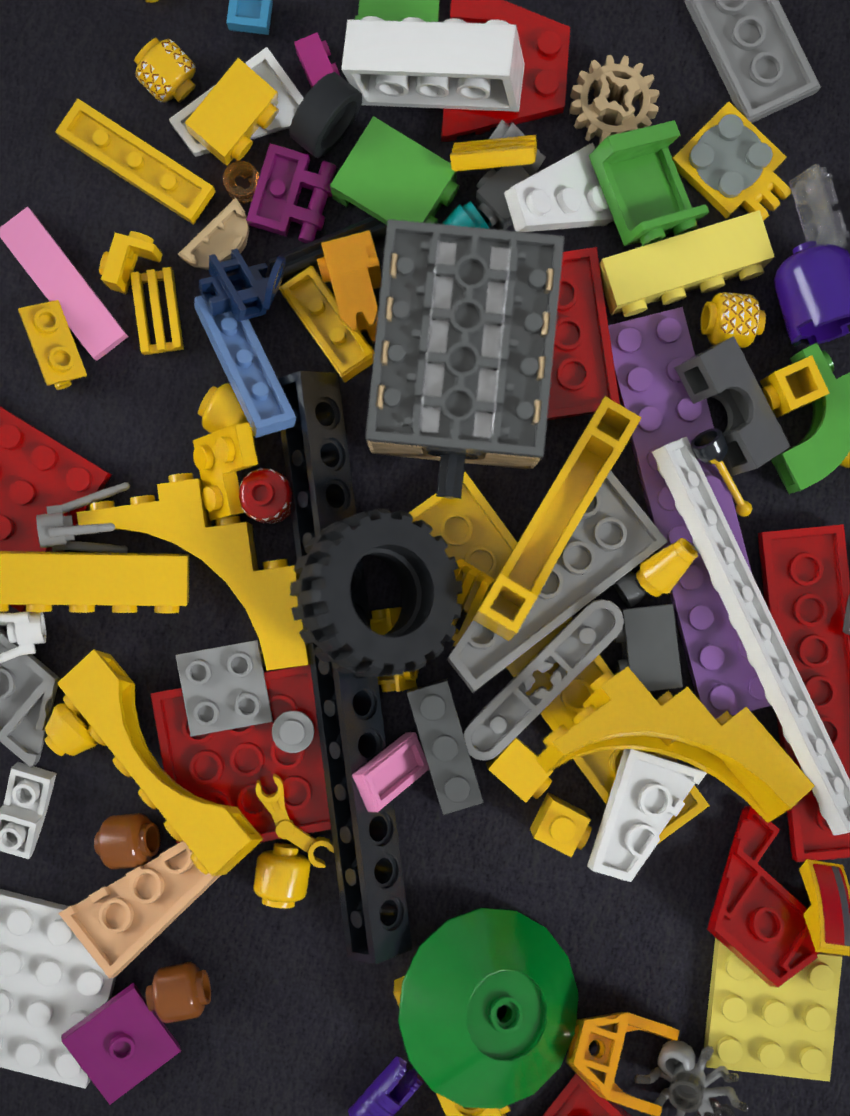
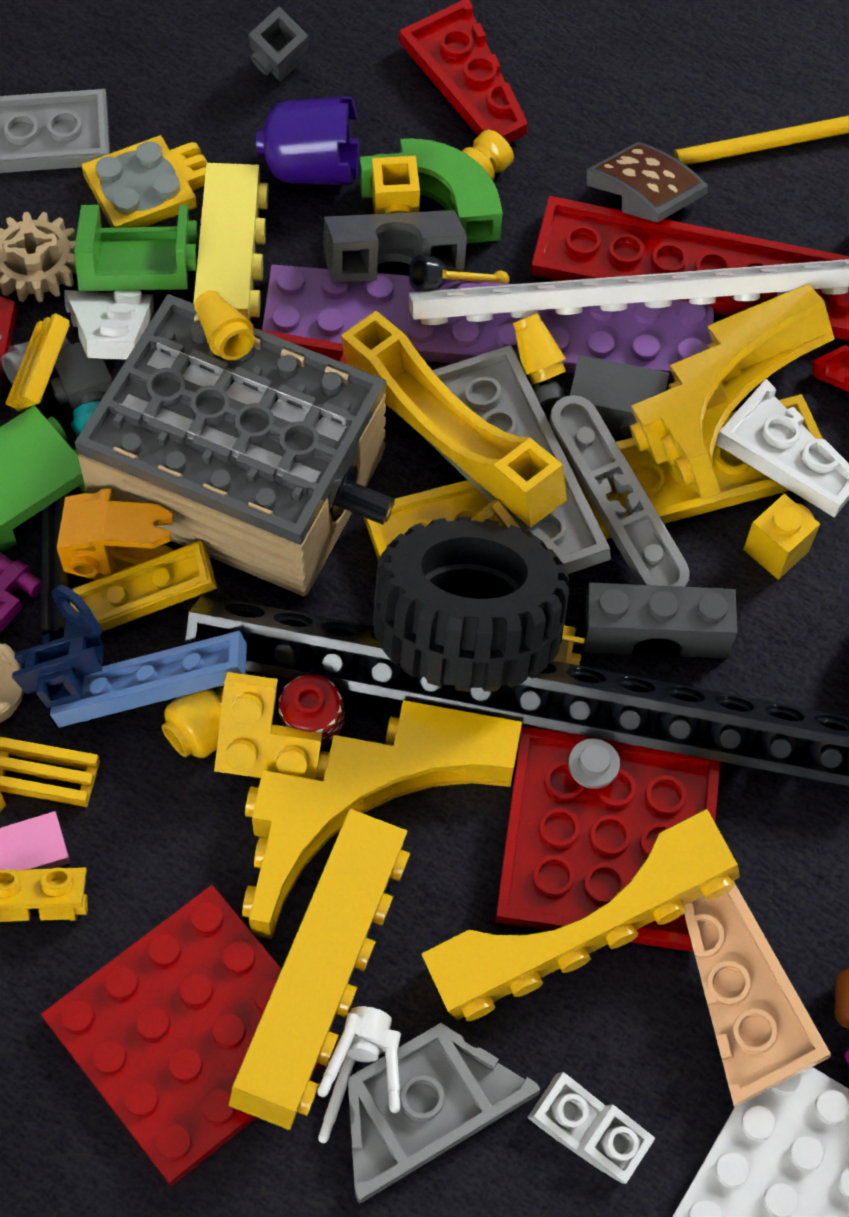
camera: 75 degrees left, 25 degrees down
light grey plant [36,482,130,553] -> none
yellow cone [45,703,98,756] -> none
dark orange head [94,813,160,869] -> none
light grey hinge [175,640,273,736] -> none
yellow head [253,843,311,909] -> none
yellow piece [256,773,334,868] -> none
bright pink tile [352,732,429,812] -> none
yellow brick [486,737,553,803] -> none
yellow head [701,292,766,348] -> none
clear hinge [789,164,850,248] -> none
none -> yellow cone [194,291,255,361]

